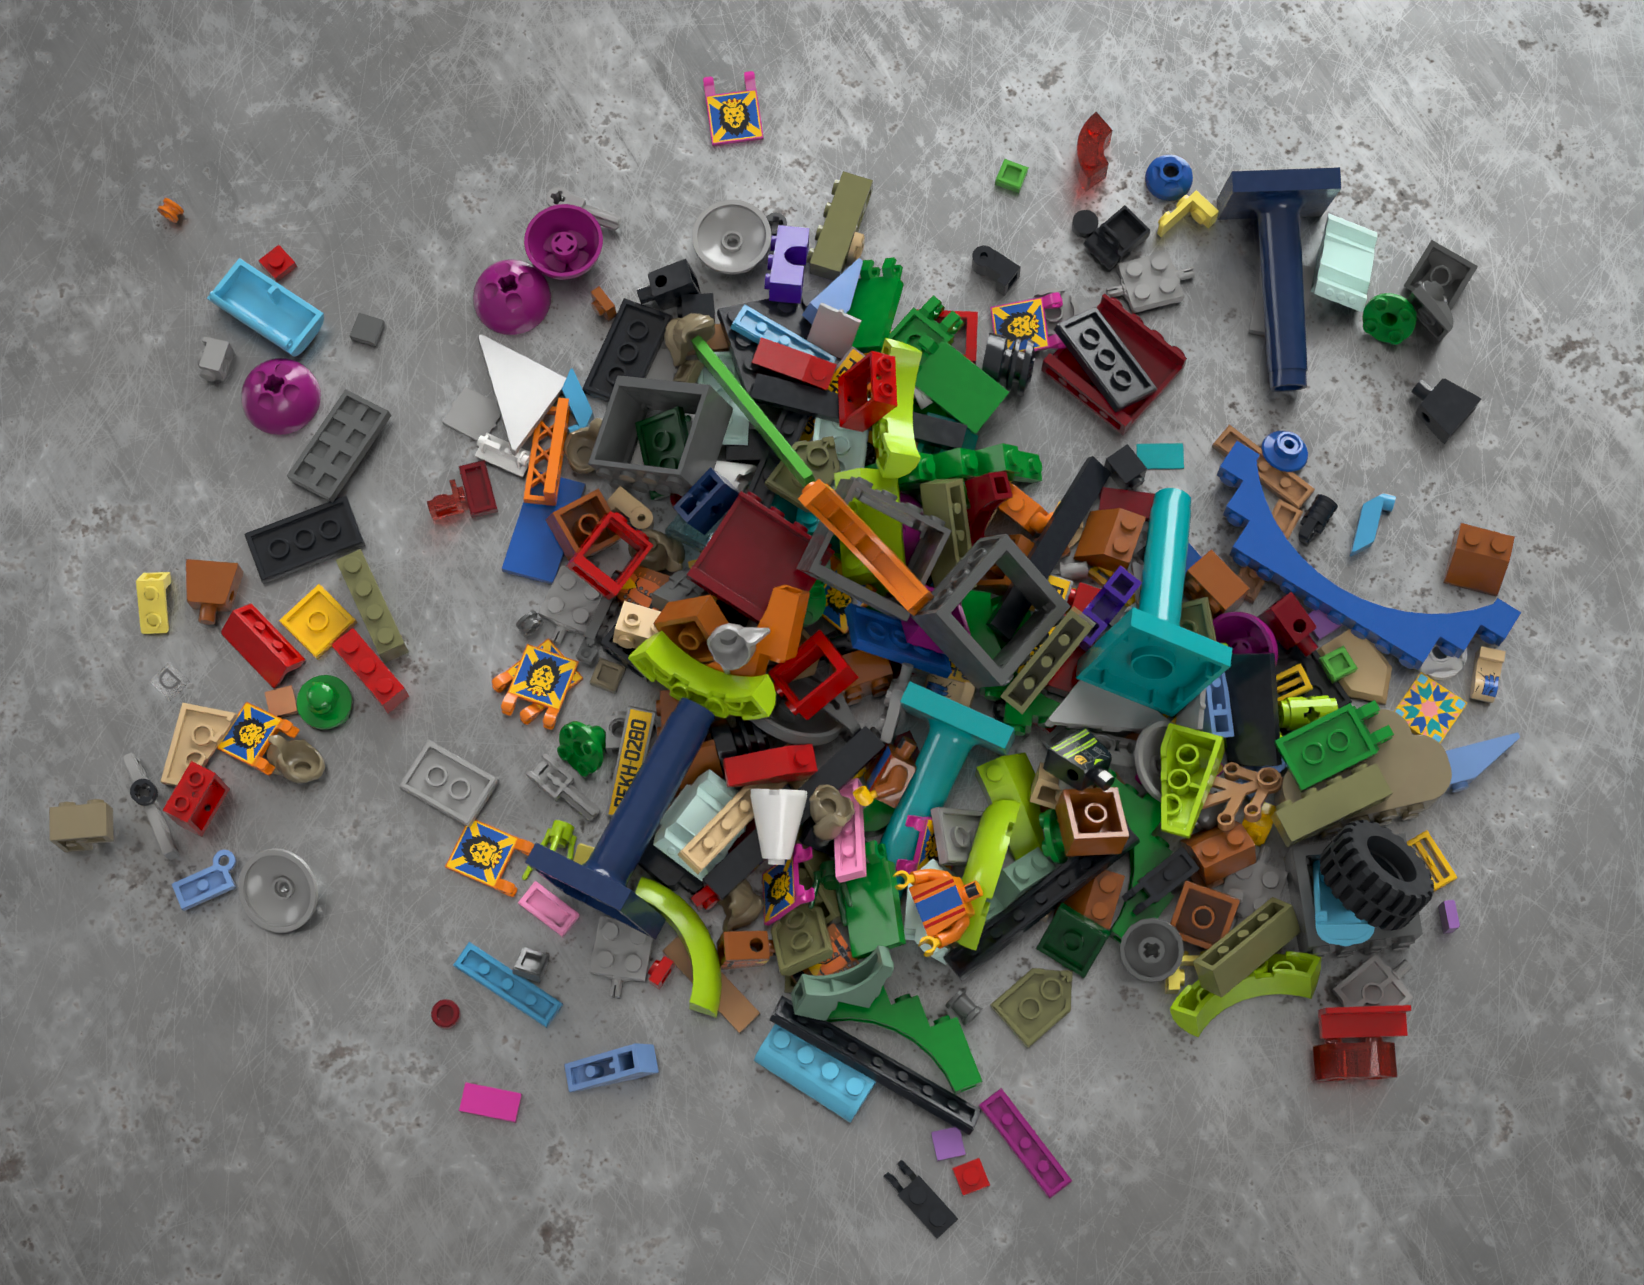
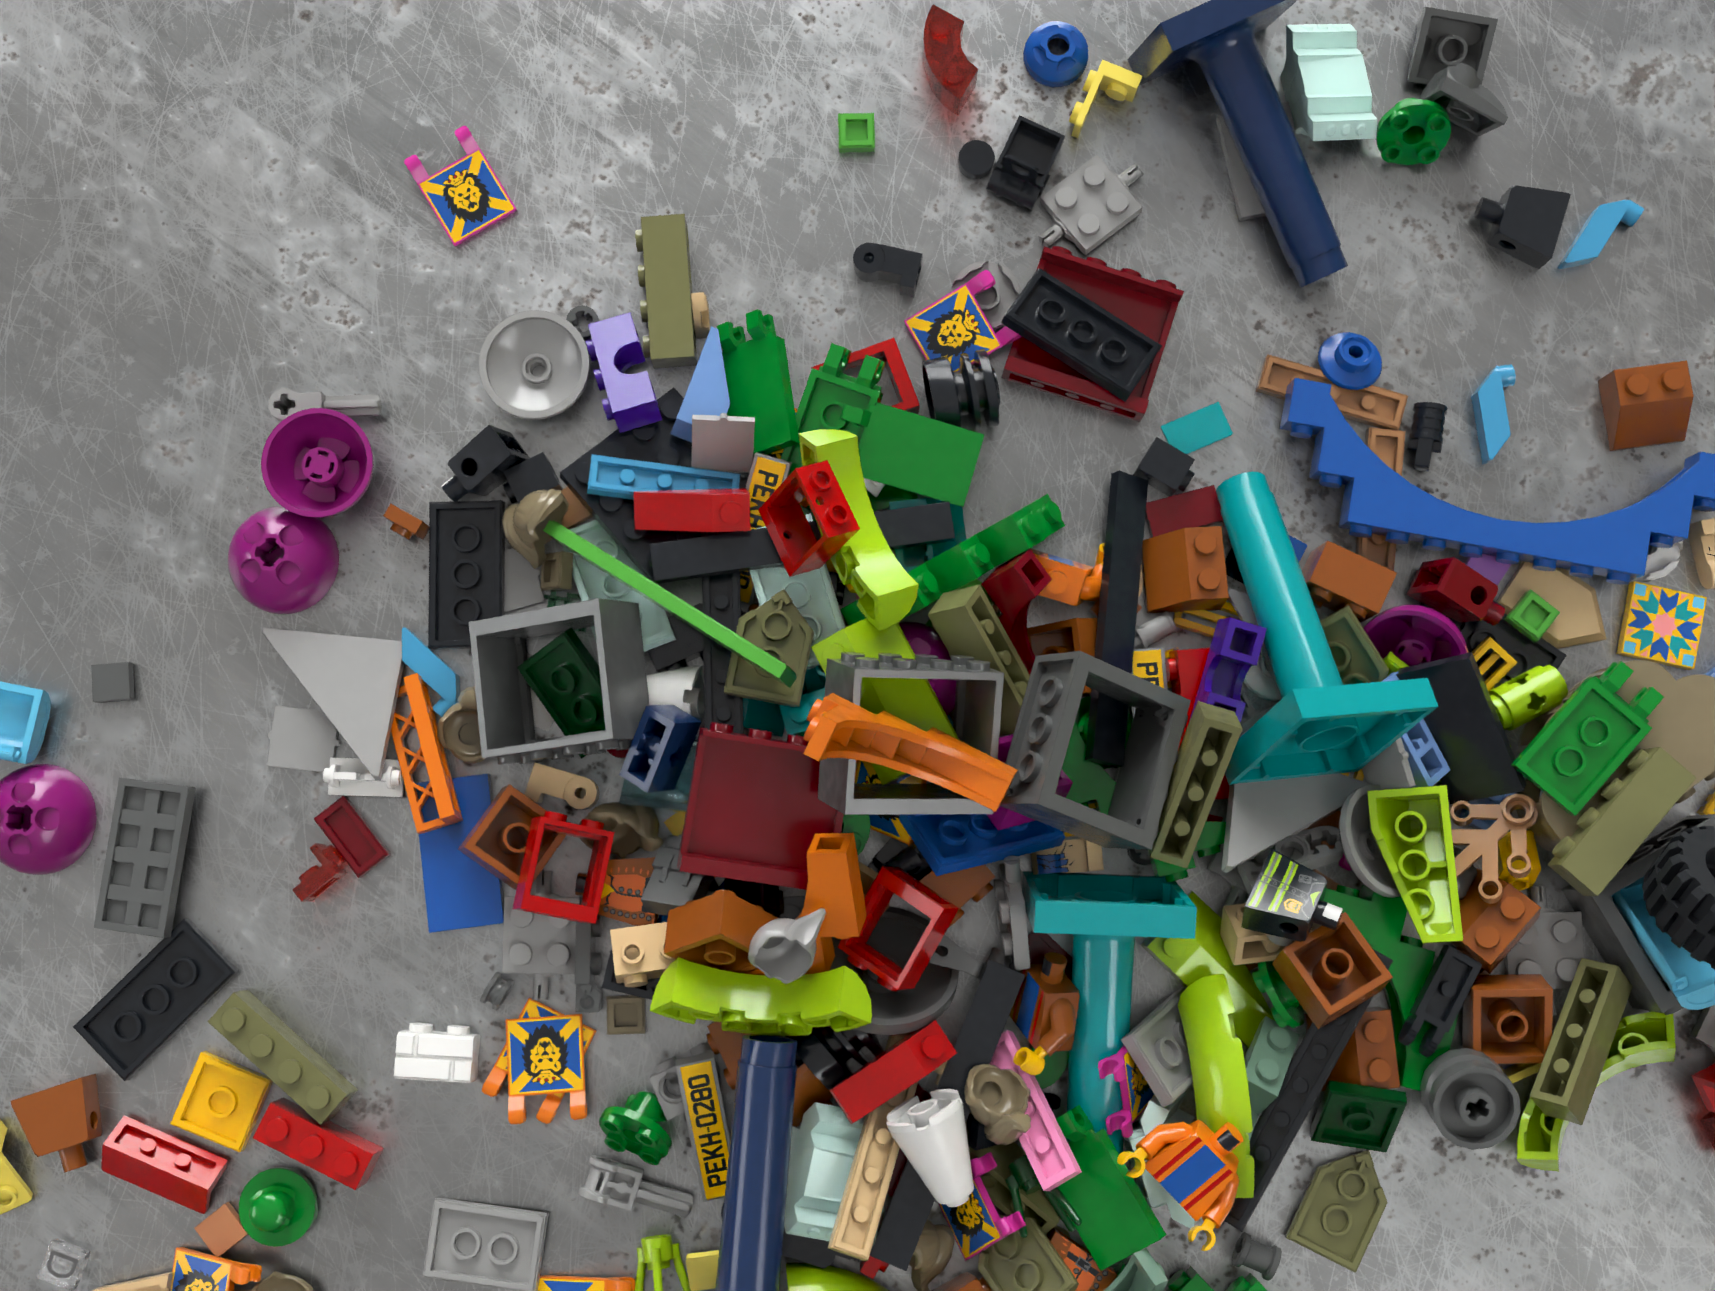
camera: 25 degrees left, 10 degrees up
none -> white brick [394,1023,481,1083]
none -> dark azure piece [1557,200,1644,269]

